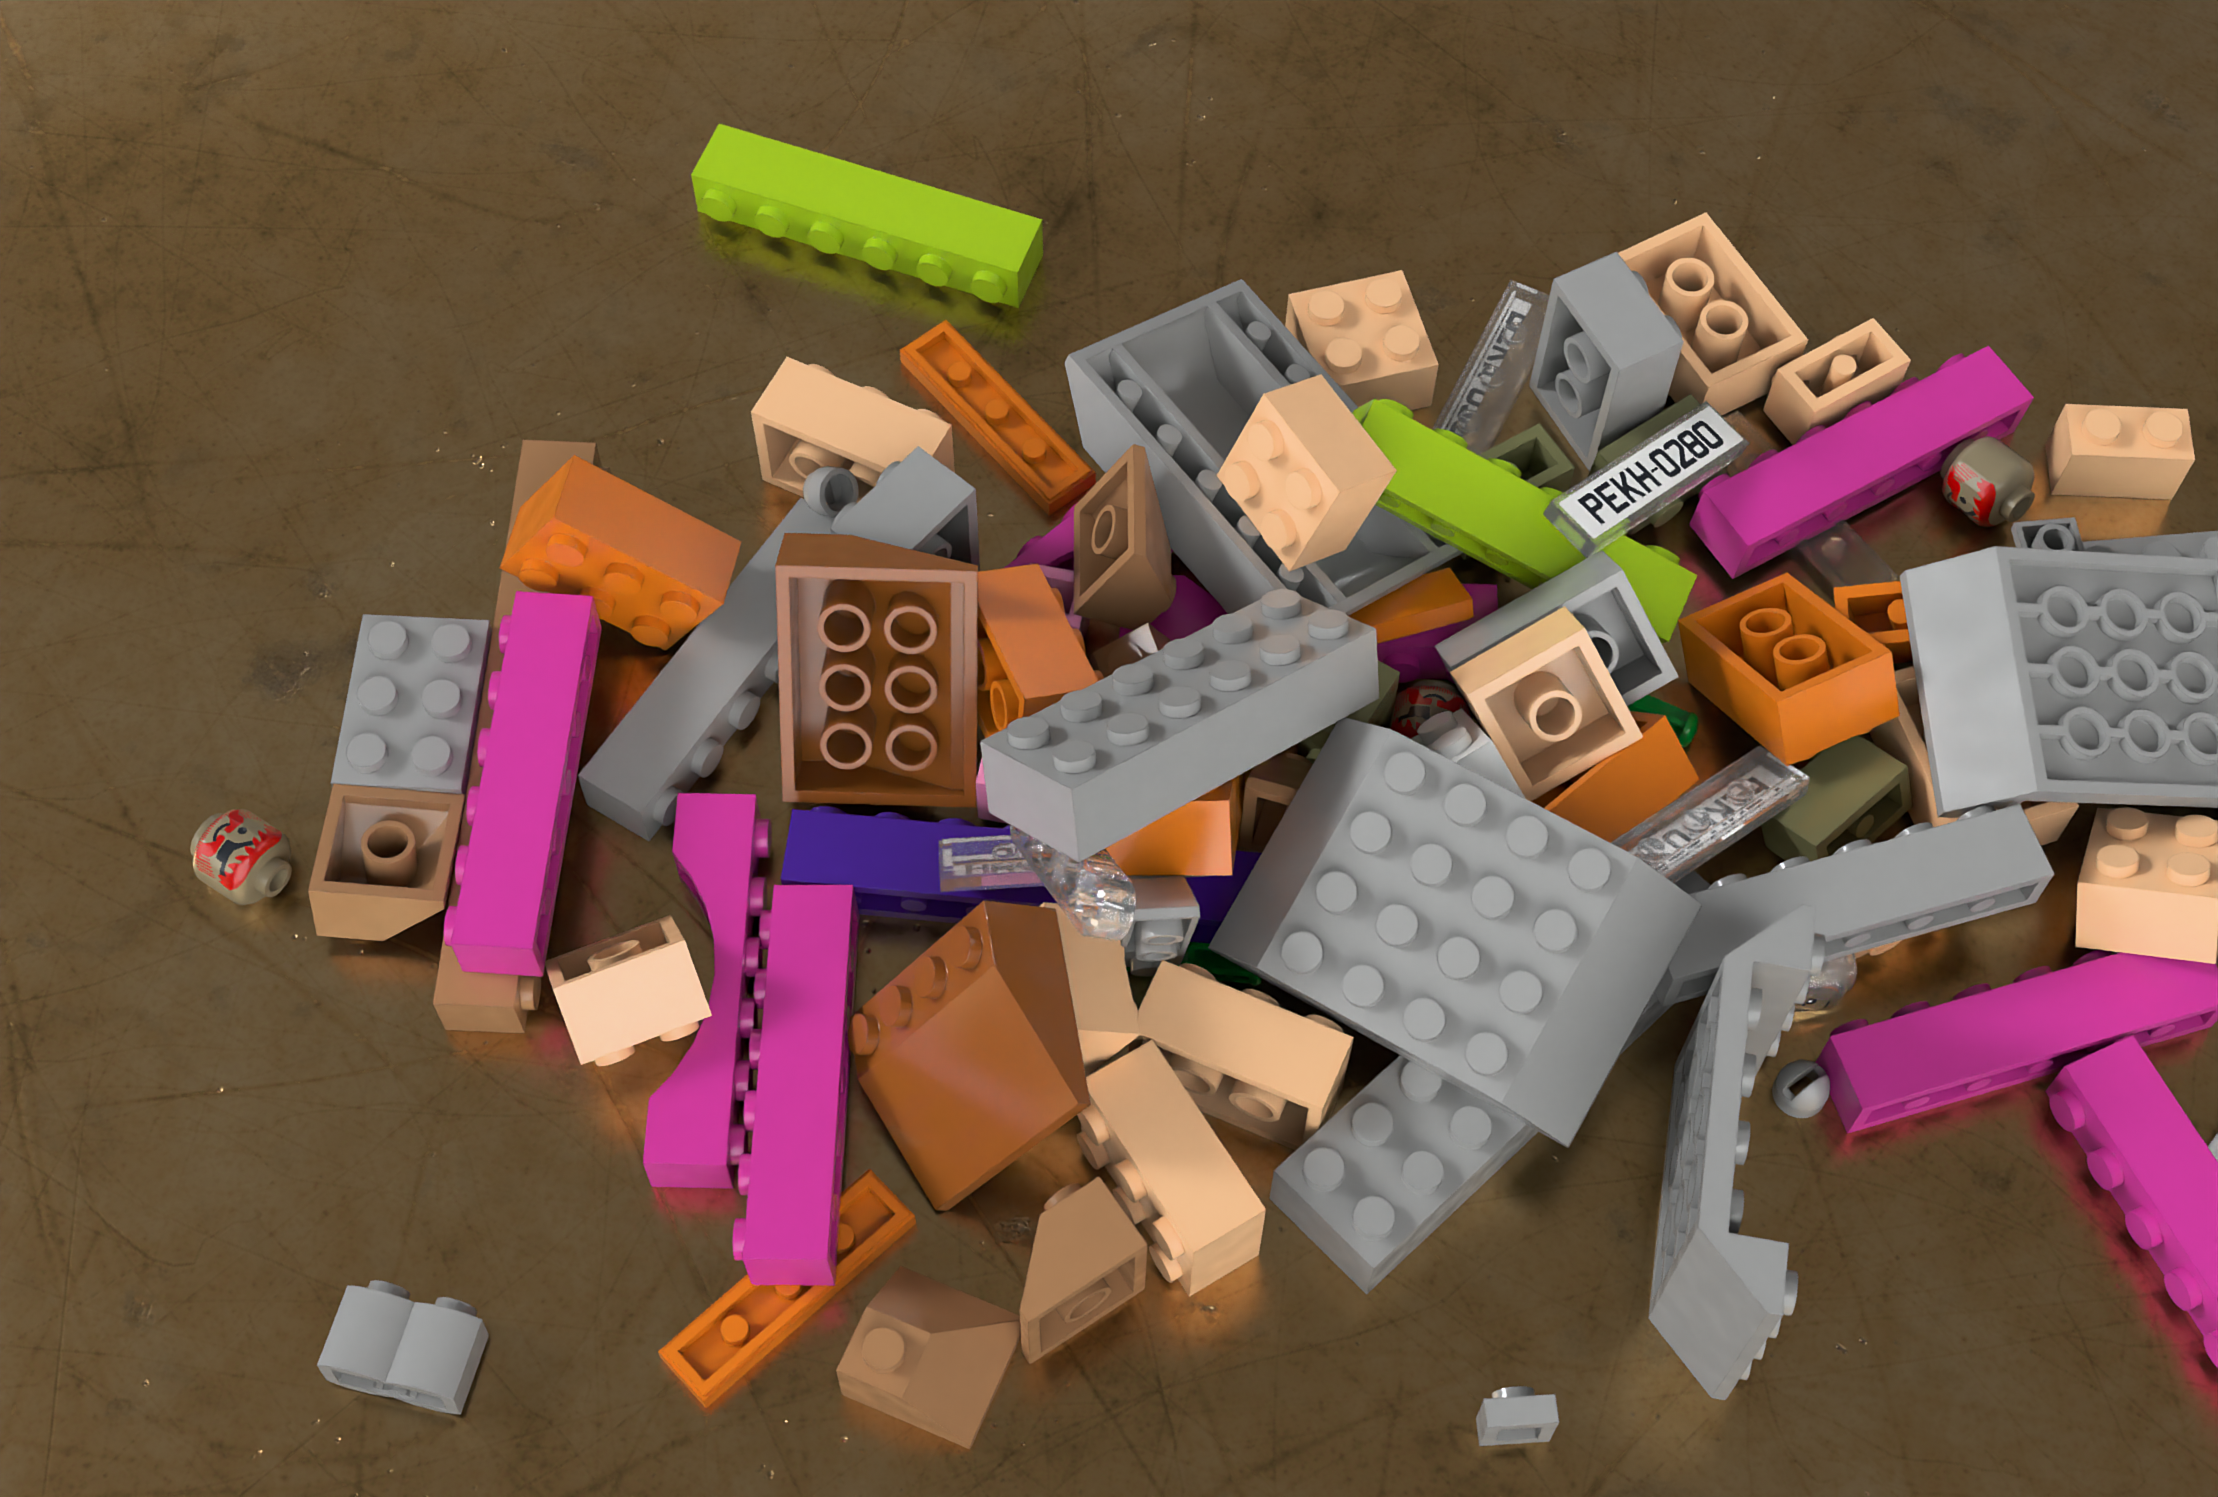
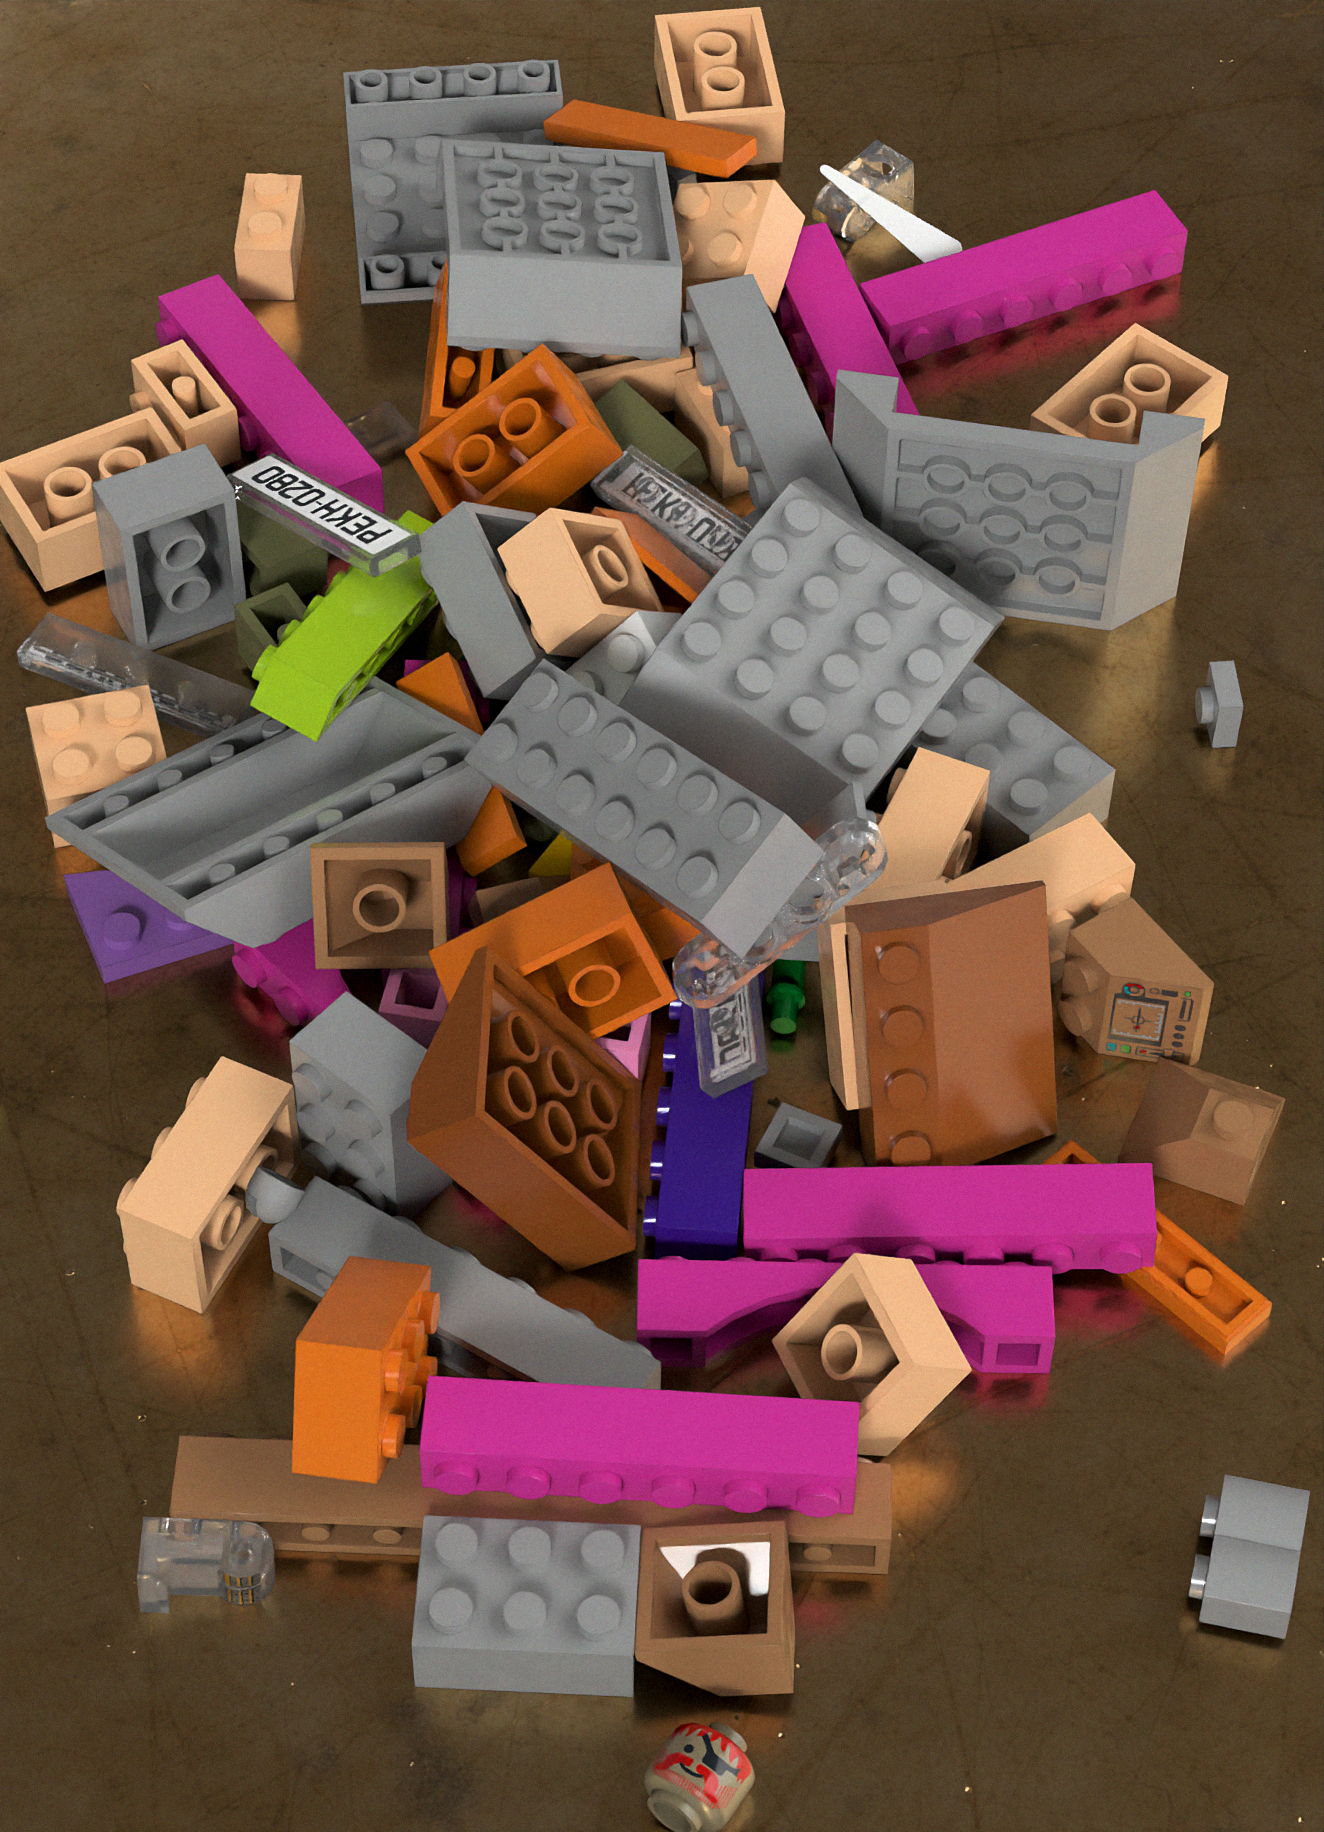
camera: 90 degrees left, 10 degrees down
orange tile [900,320,1096,516] -> none
light nougat brick [1216,374,1397,572] -> none
dark tan head [1940,436,2035,527] -> none
none -> clear leg [137,1517,276,1613]
none -> light grey plate [754,1102,843,1169]
none -> light nougat brick [1029,323,1229,445]

